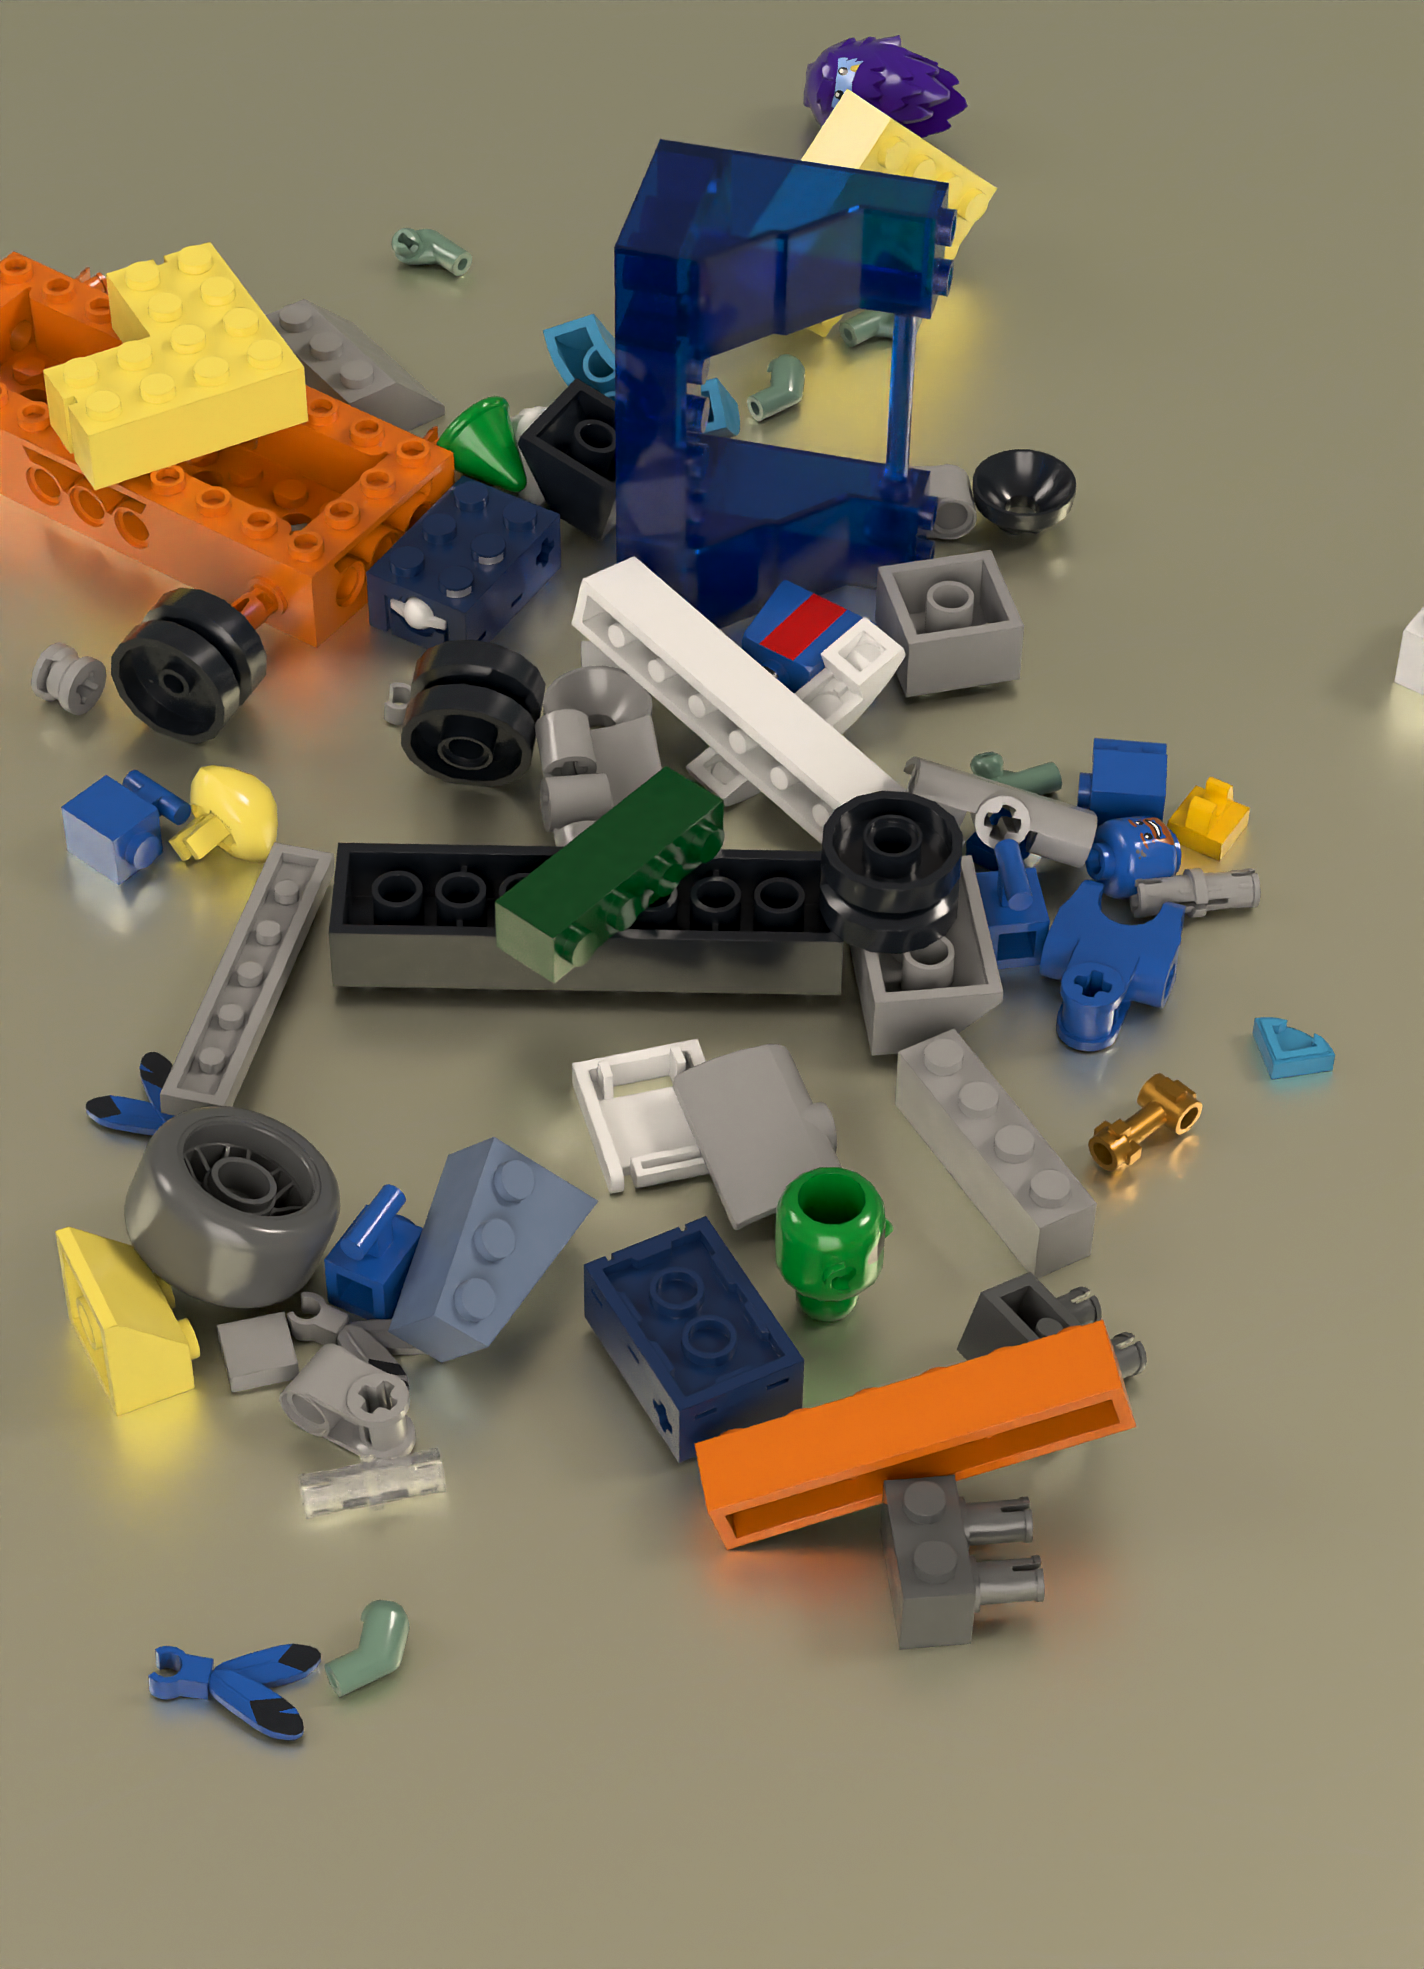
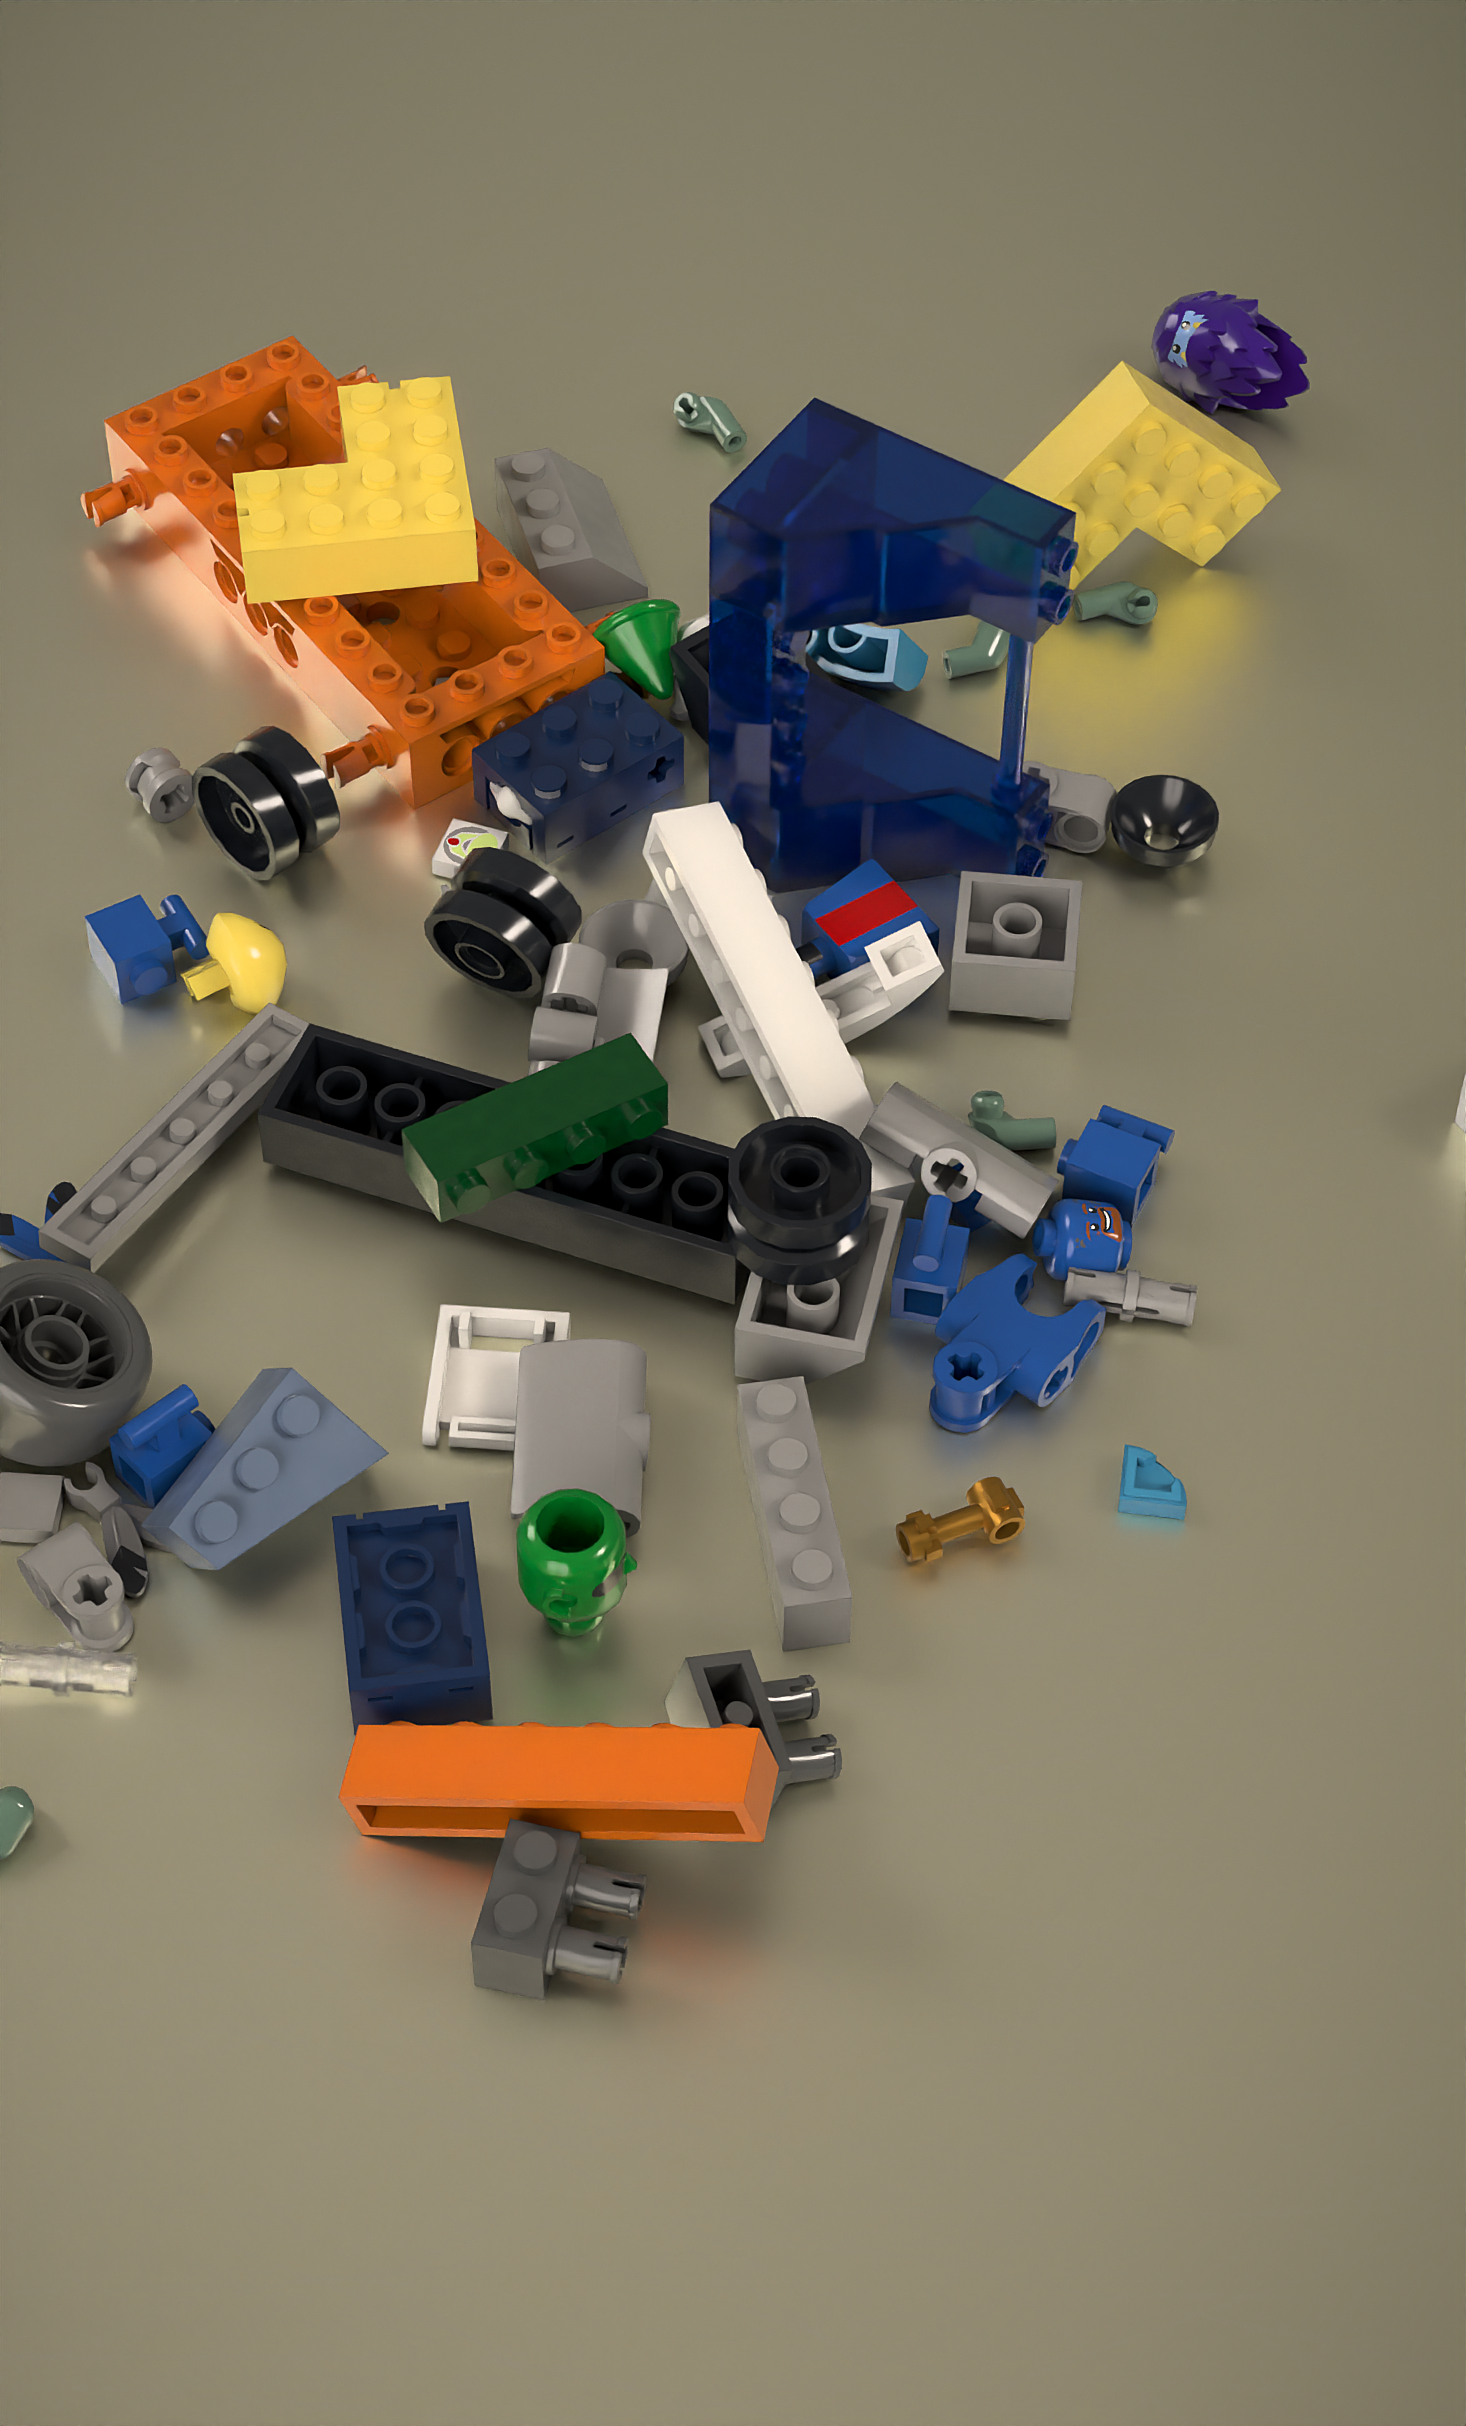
camera: 20 degrees right, 5 degrees up
yellow tile [1167,776,1250,861] -> none
none -> tile [432,818,509,878]

